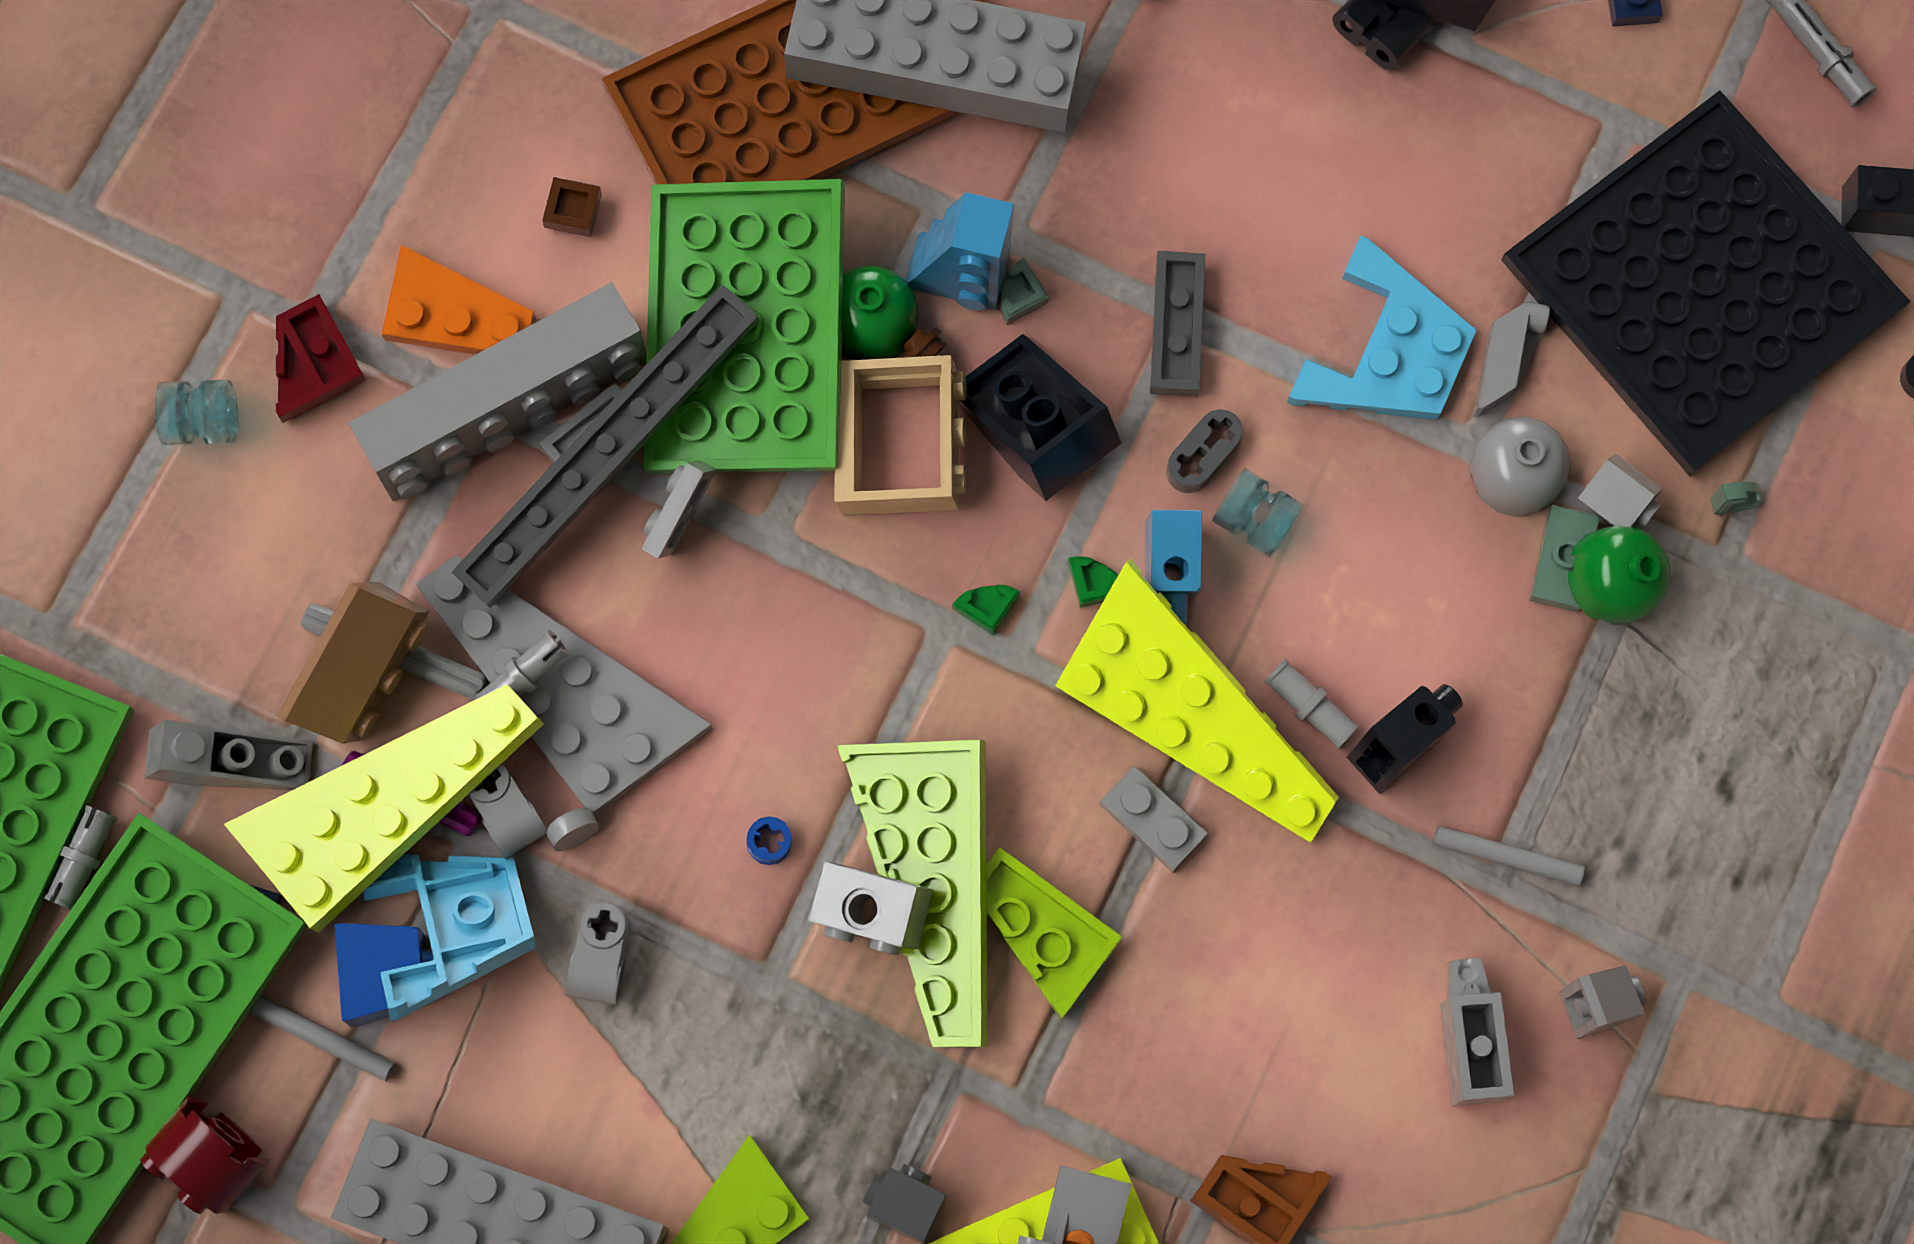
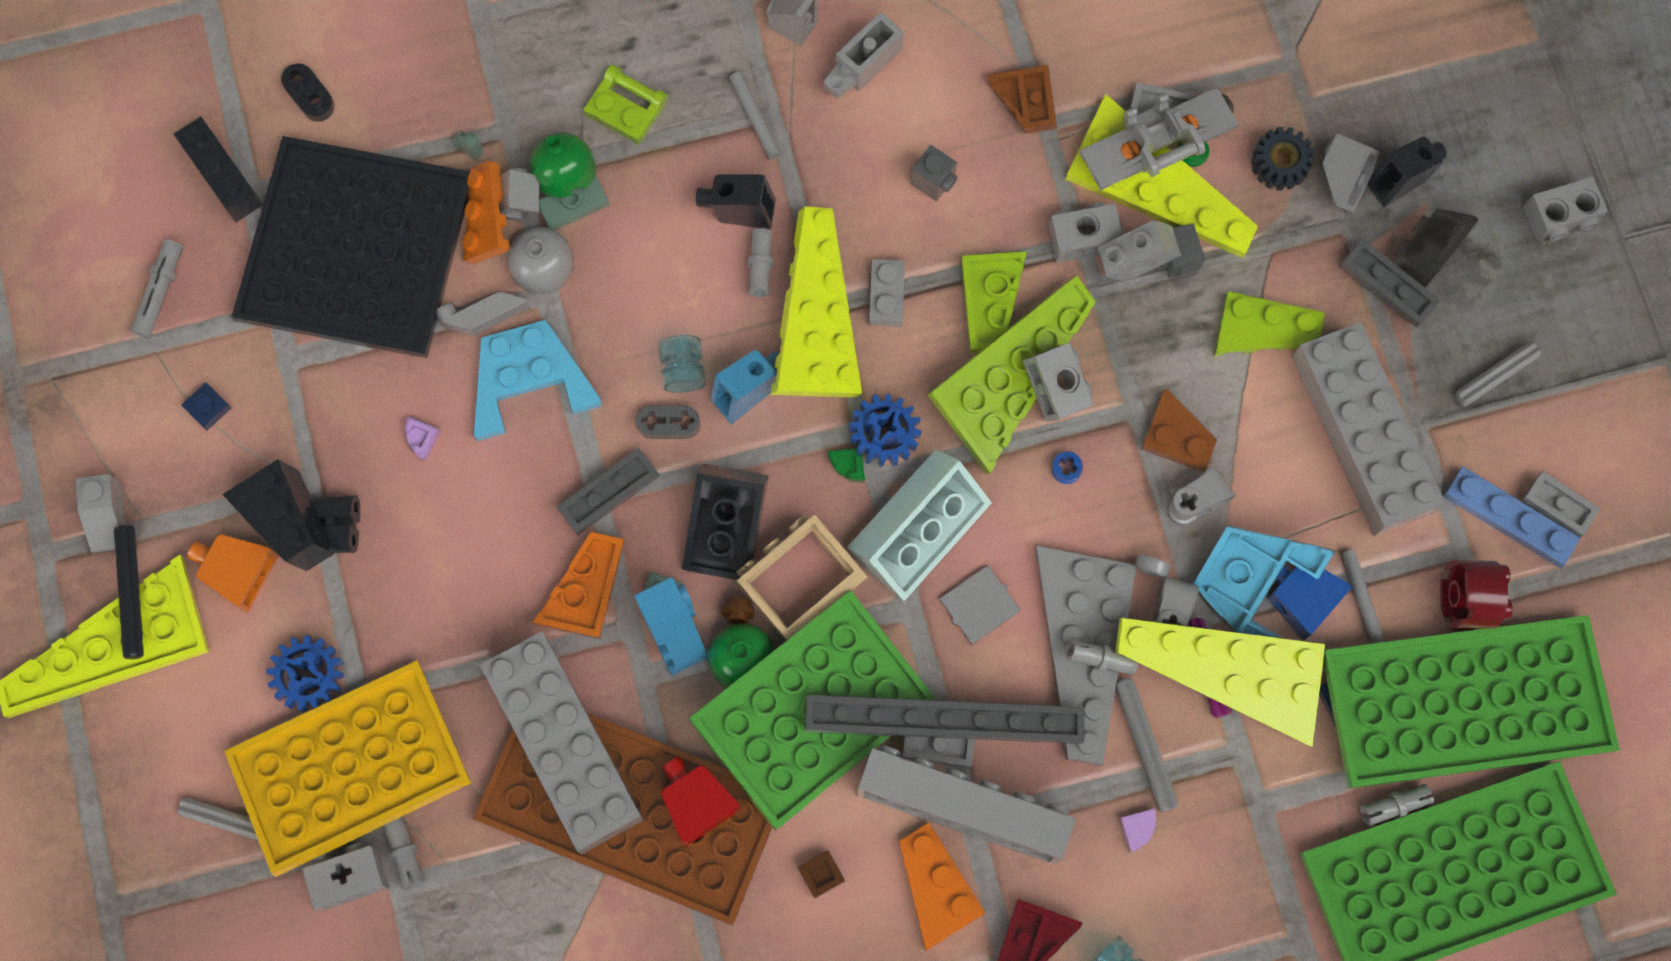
camera: 130 degrees left, 0 degrees up
light grey slope [144,720,313,790] -> none
medium nougat slope [276,582,430,744] -> none
light grey plate [642,460,717,559] -> none
green tile [1068,556,1118,608] -> none
none -> lavender tile [405,416,440,461]
none -> orange wing [462,160,510,264]
none -> orange wing [532,532,625,639]
none -> lime plate [583,64,668,145]
none -> red torso [661,756,741,847]
none -> light aqua slope [847,450,992,601]
none -> blue gear [848,394,922,467]
none -> dark grey brick [910,144,958,202]
none -> light grey piece [939,566,1021,645]
none -> light grey brick [1048,202,1123,263]
none -> light grey brick [1098,220,1182,282]
none -> lavender tile [1120,808,1156,853]
none -> dark orange wing [1141,389,1217,473]

